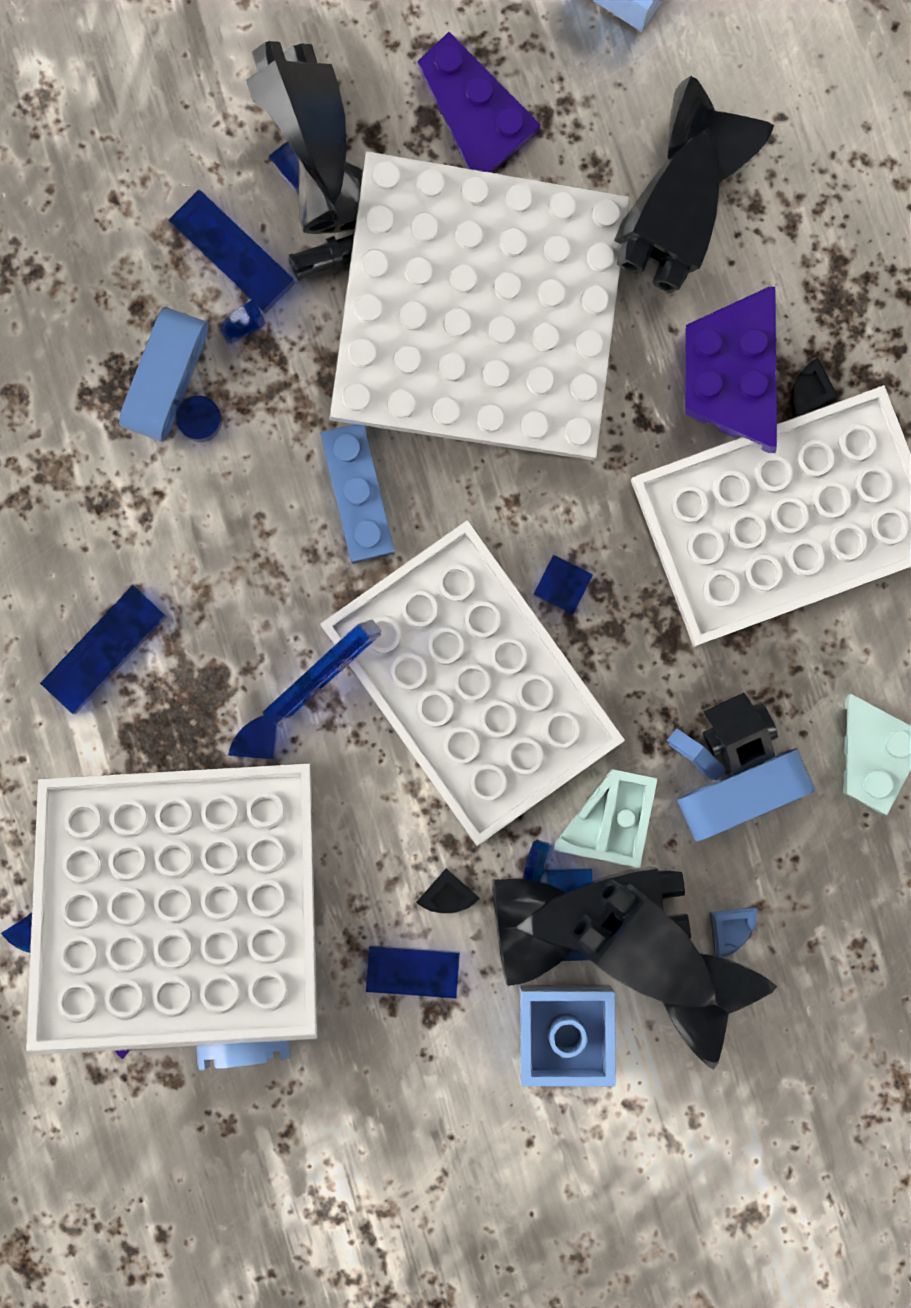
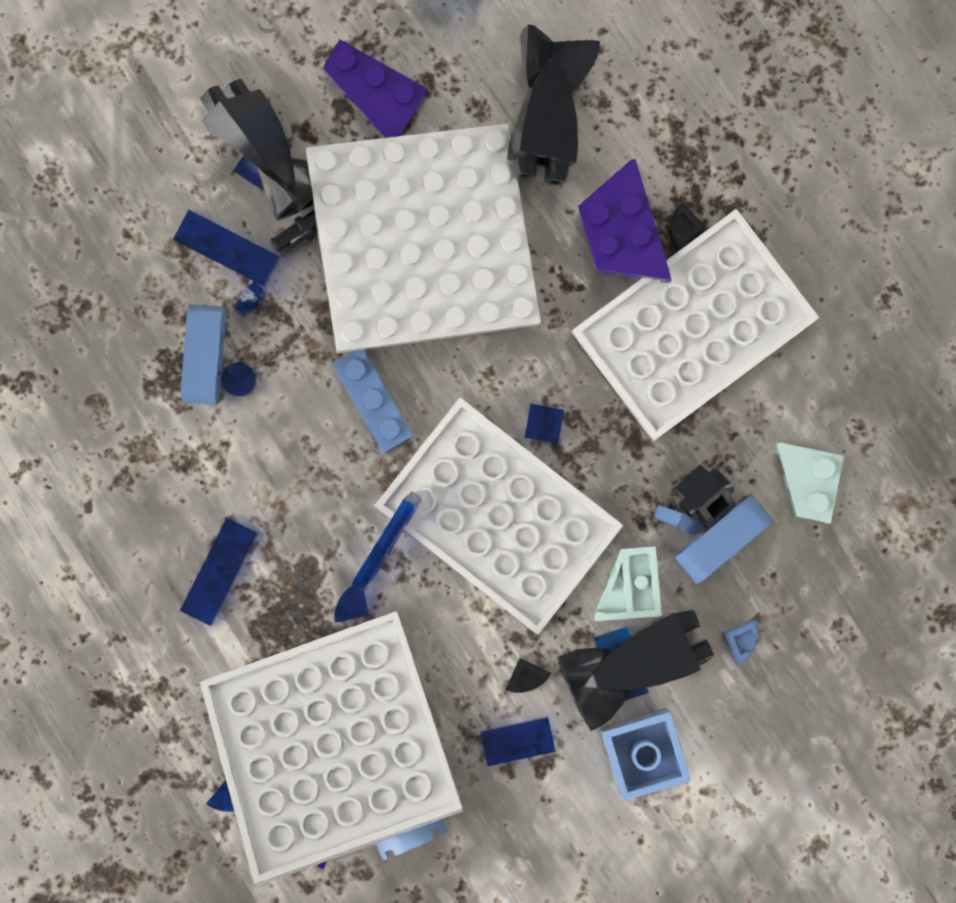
camera: 20 degrees left, 0 degrees up
clear blue tile [523,839,552,882] -> none
black hips [570,879,777,1070] -> none

